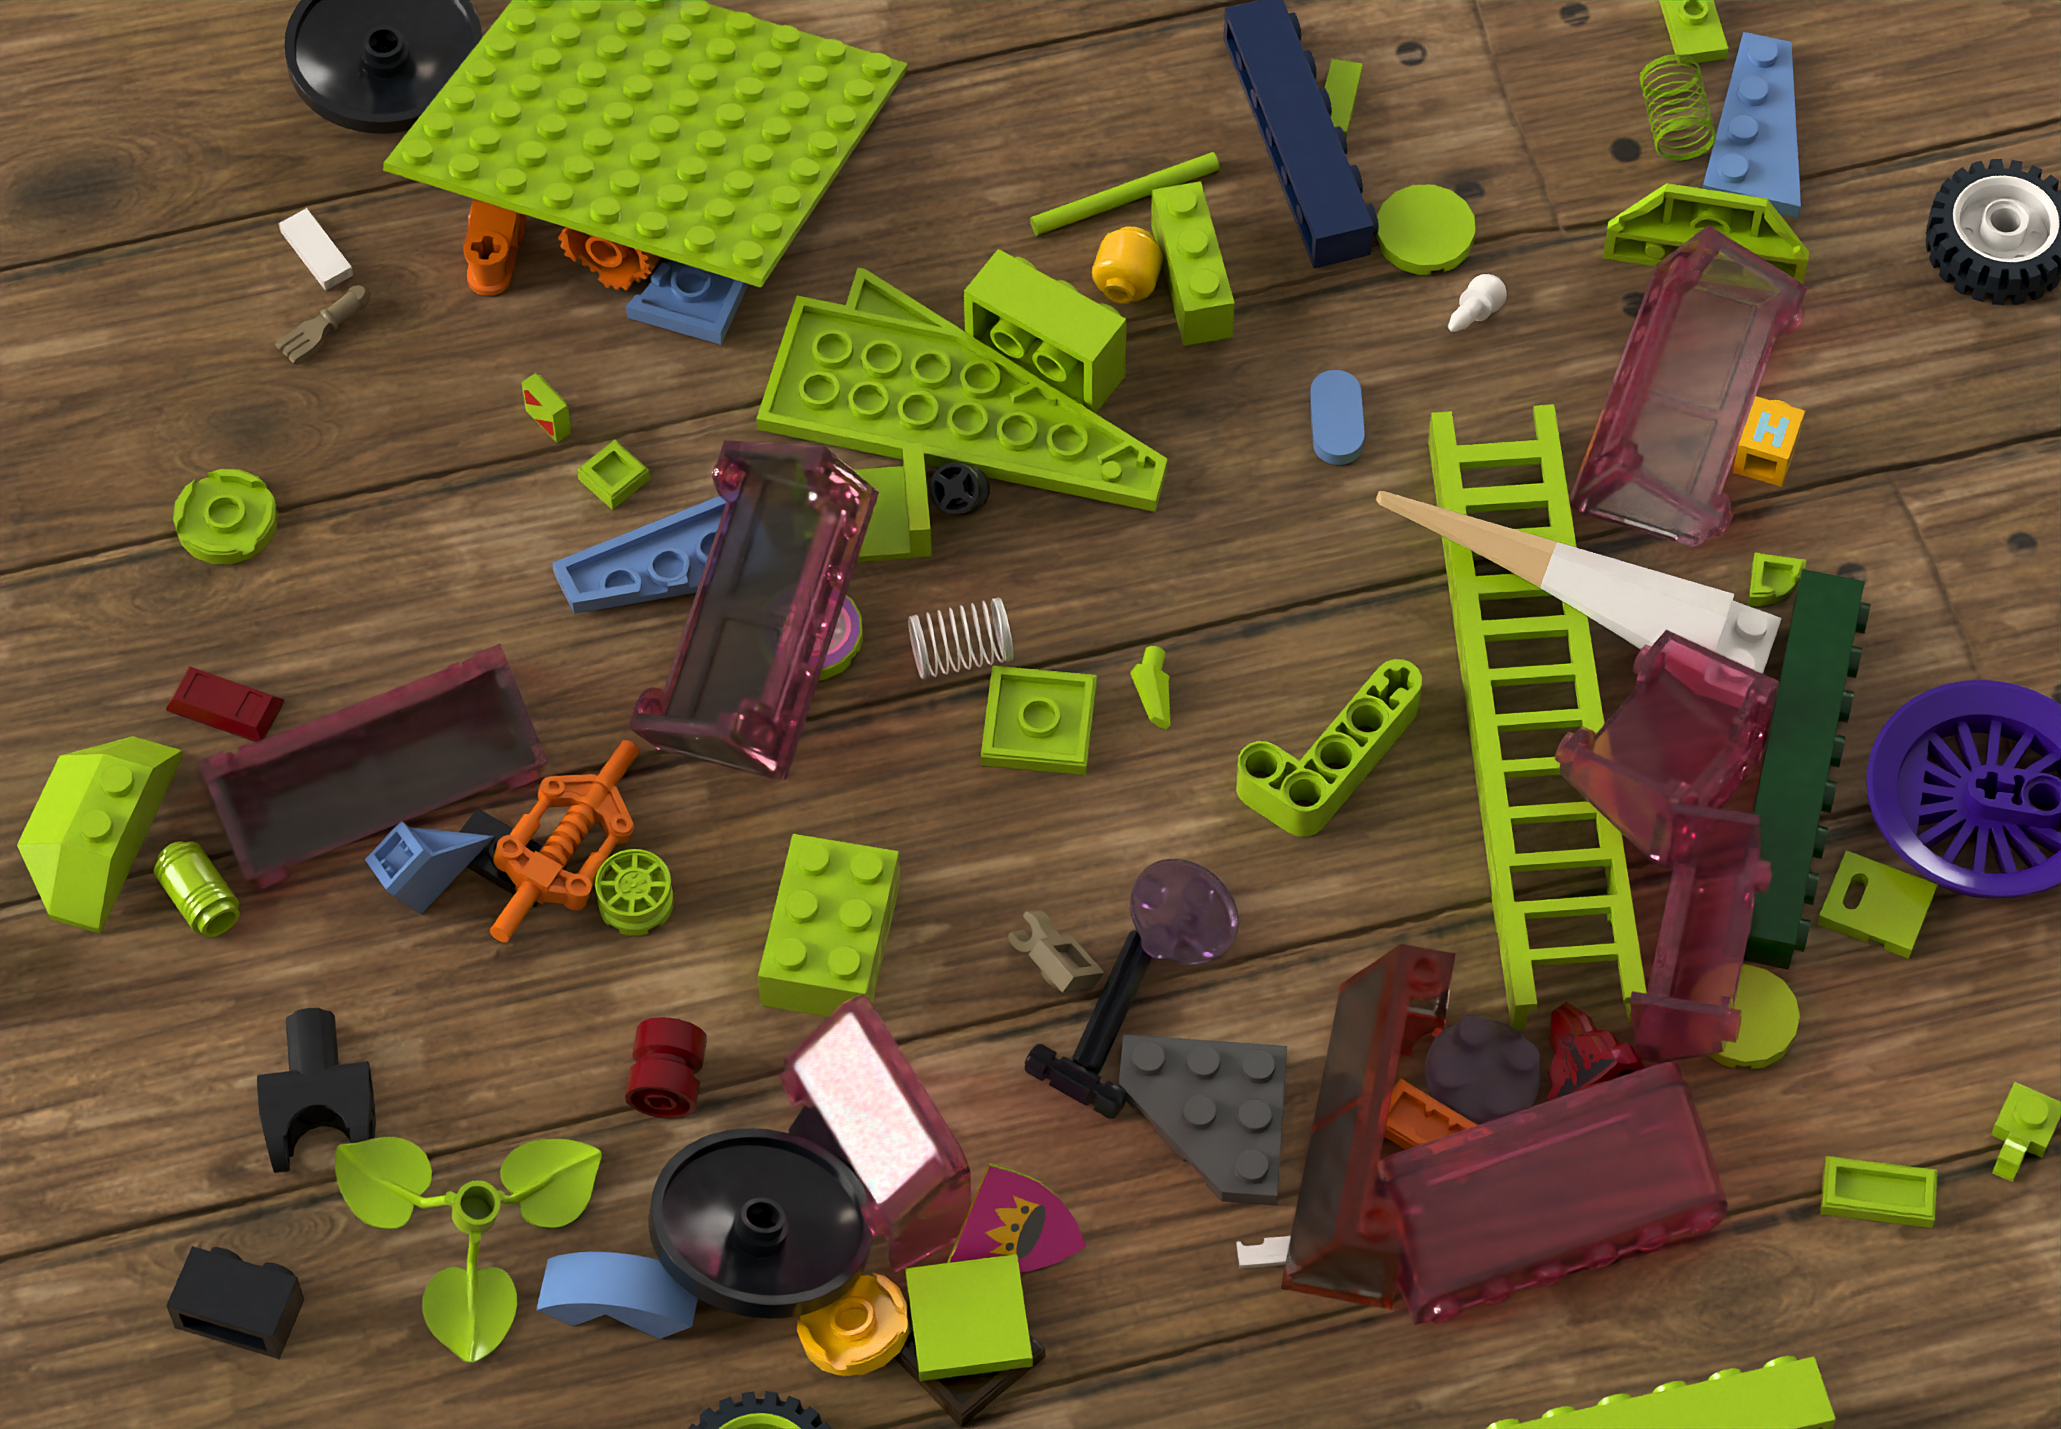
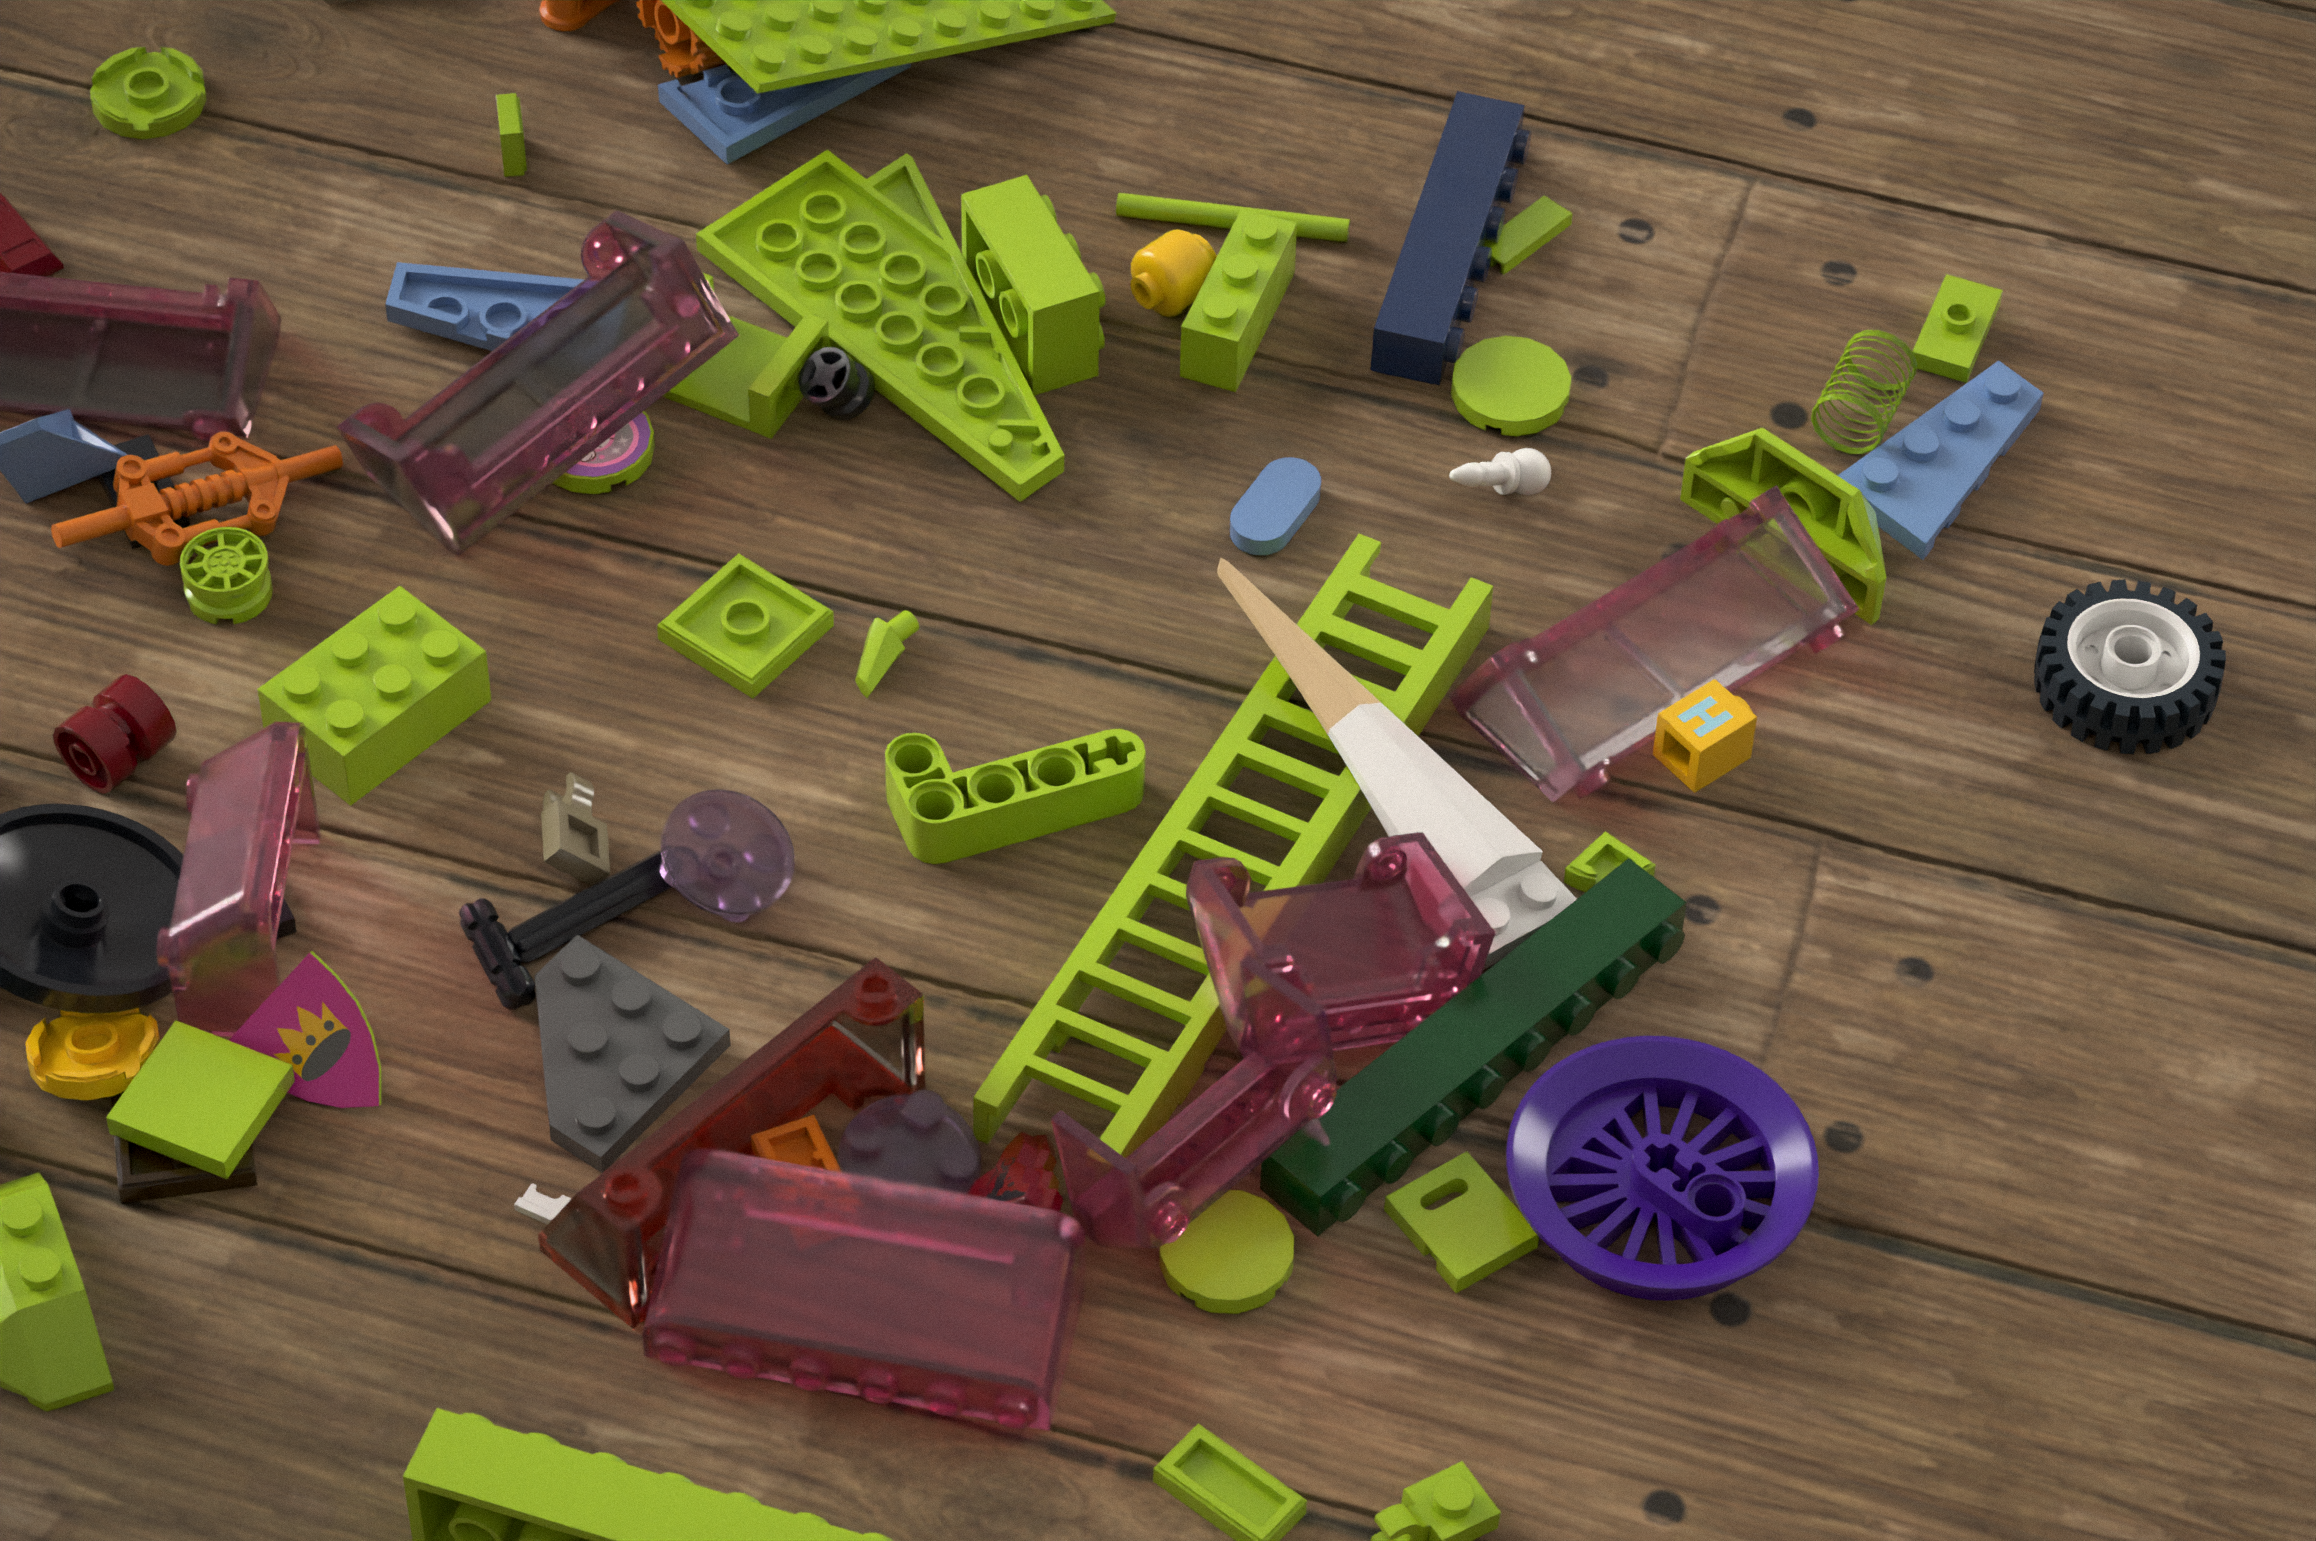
camera: 30 degrees right, 10 degrees down
lime tile [577,440,651,510] -> none
white piece [908,597,1014,680] -> none

